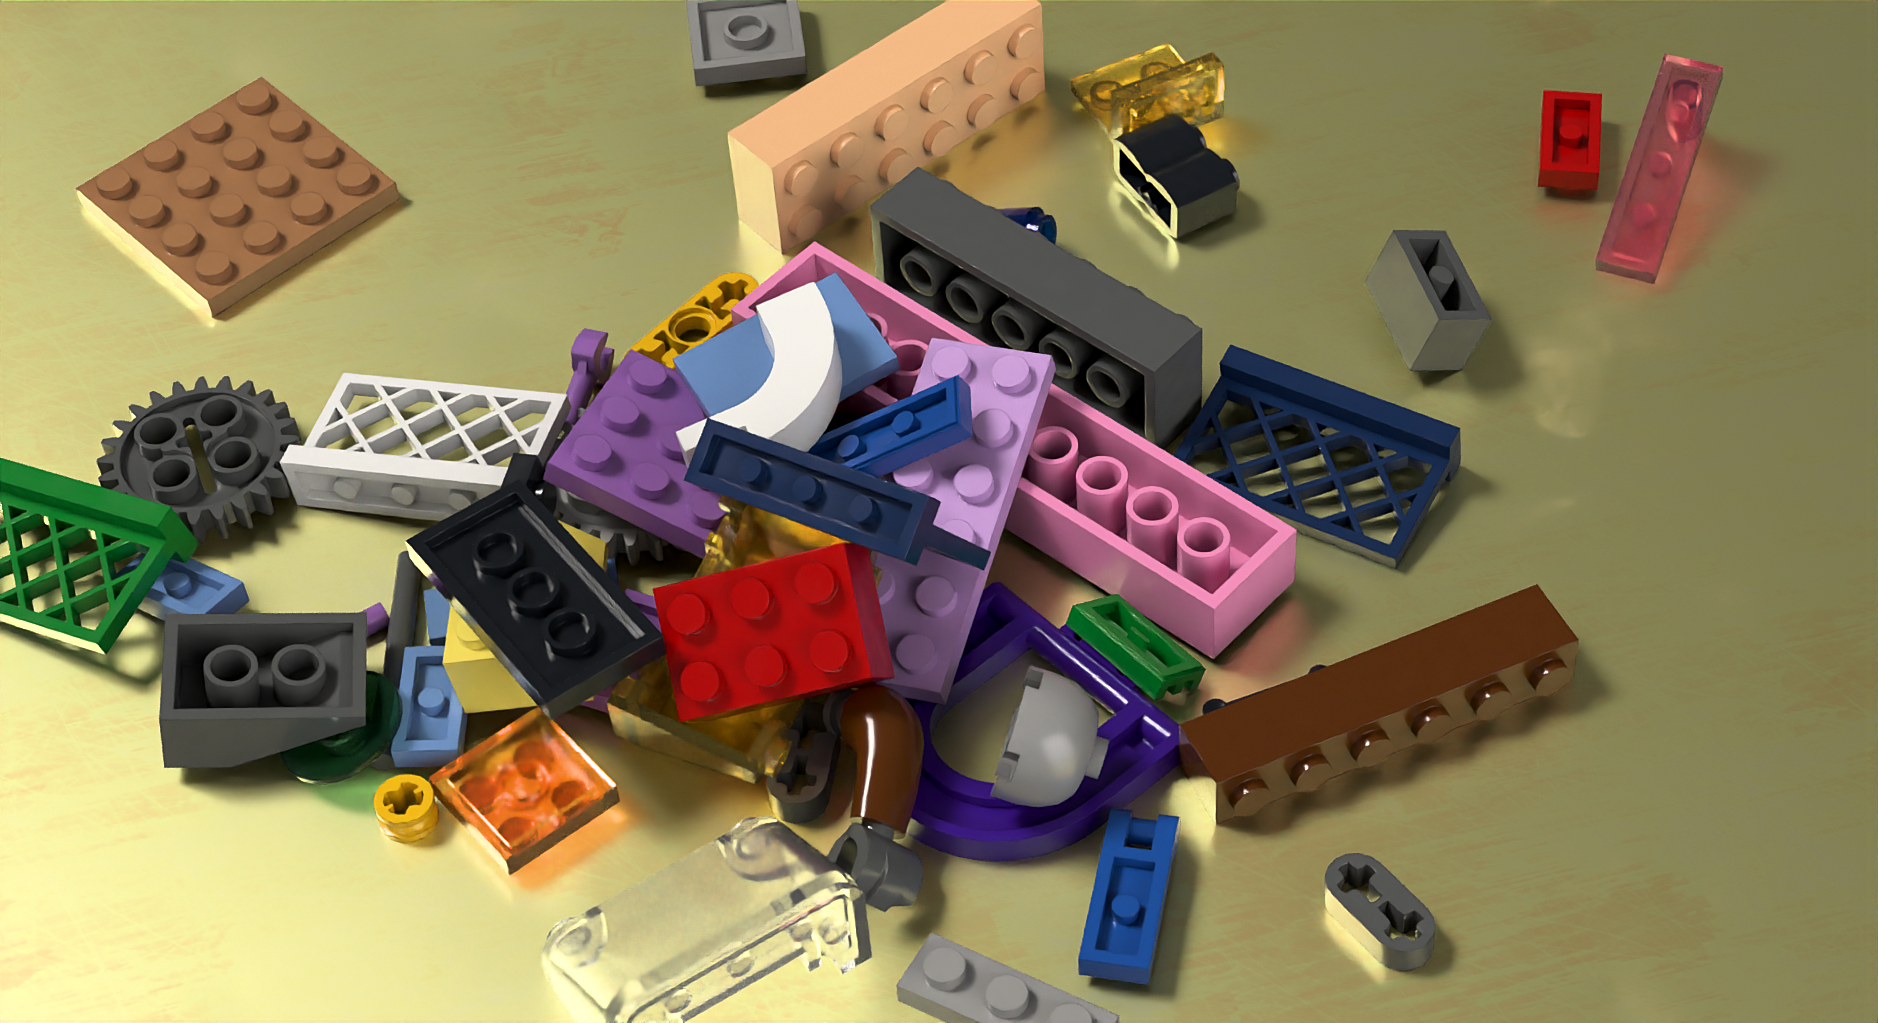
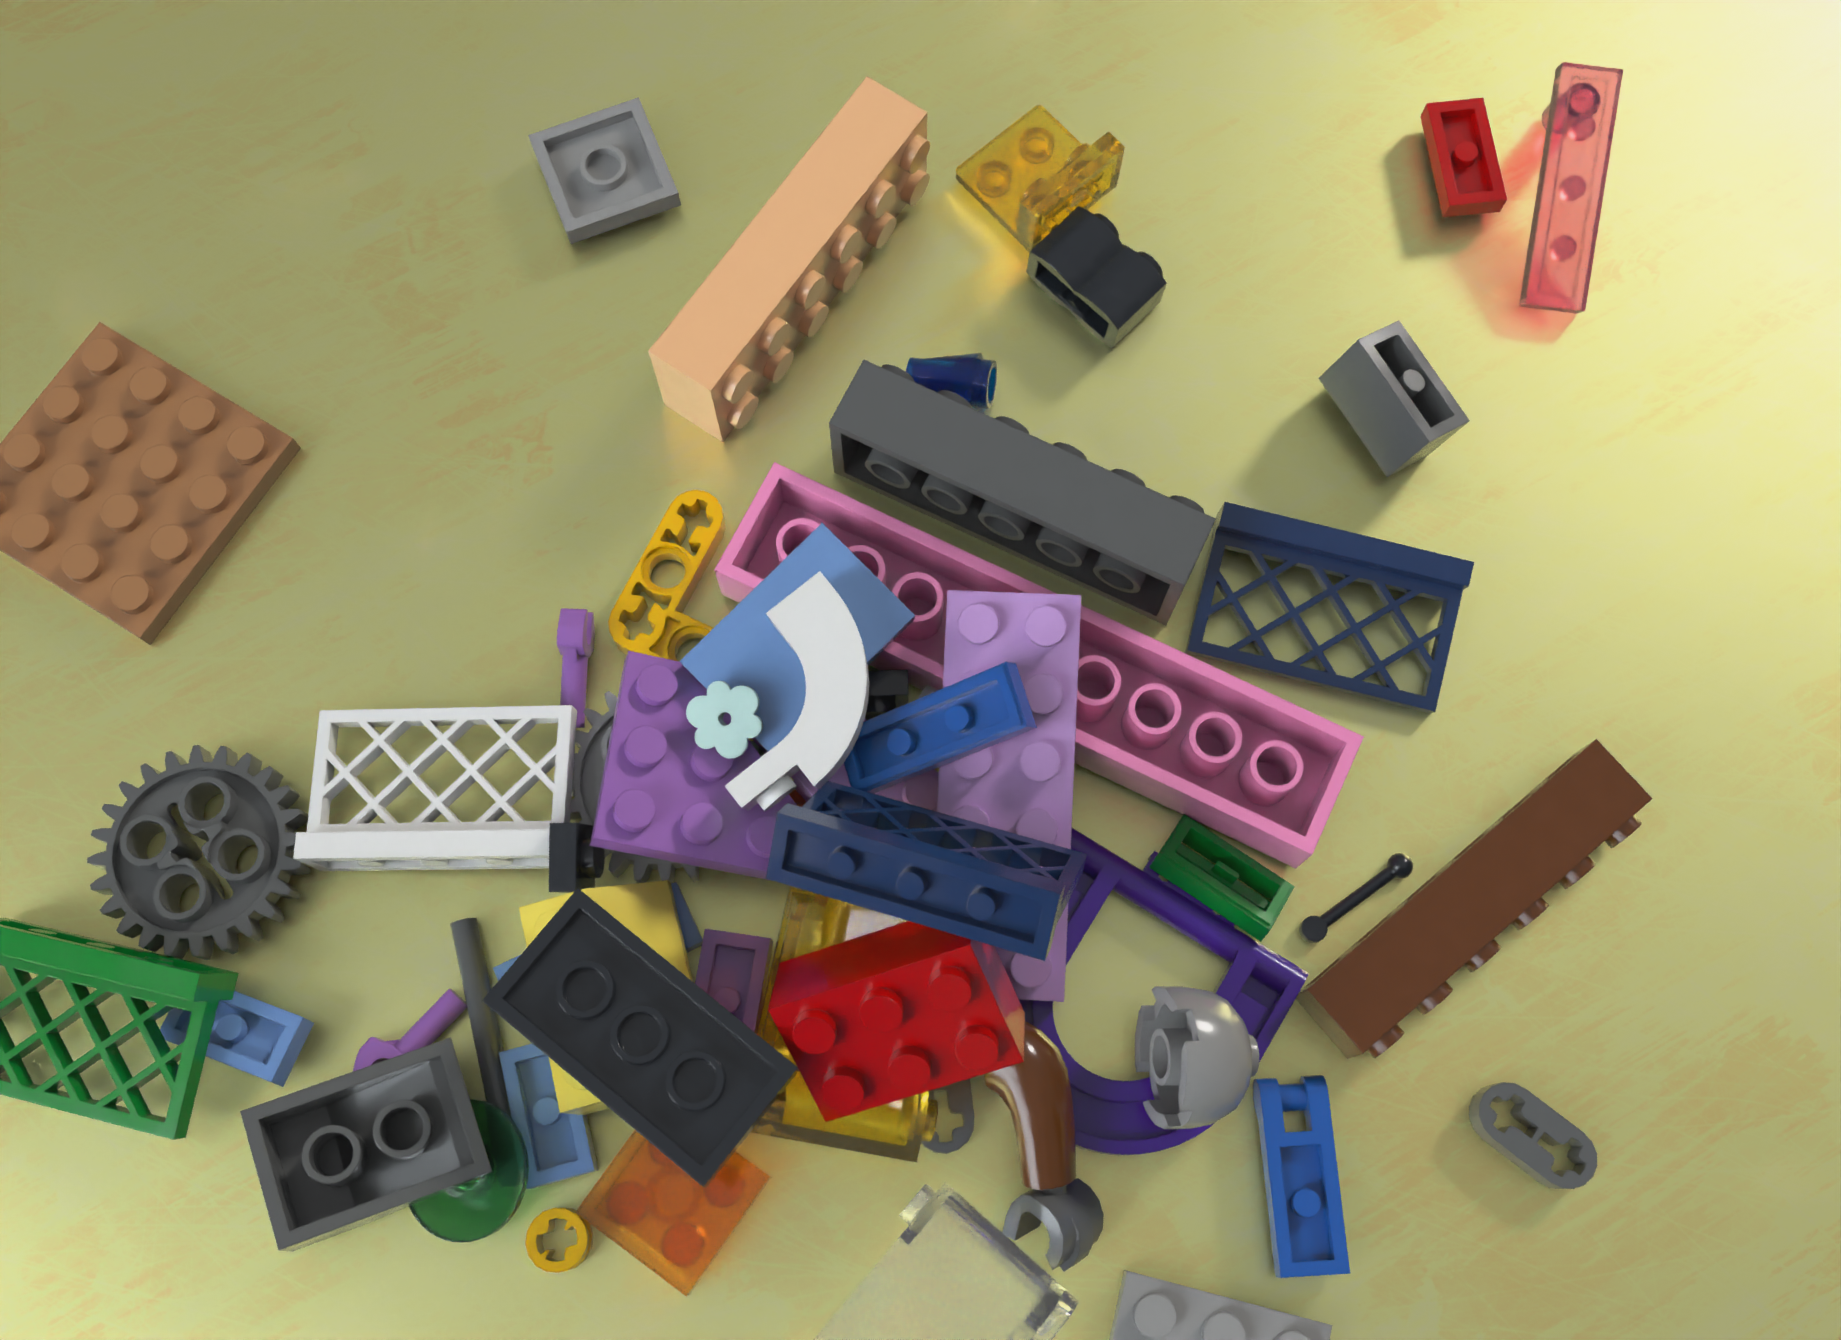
camera: 20 degrees left, 25 degrees up
none -> light aqua plant [686,681,763,759]

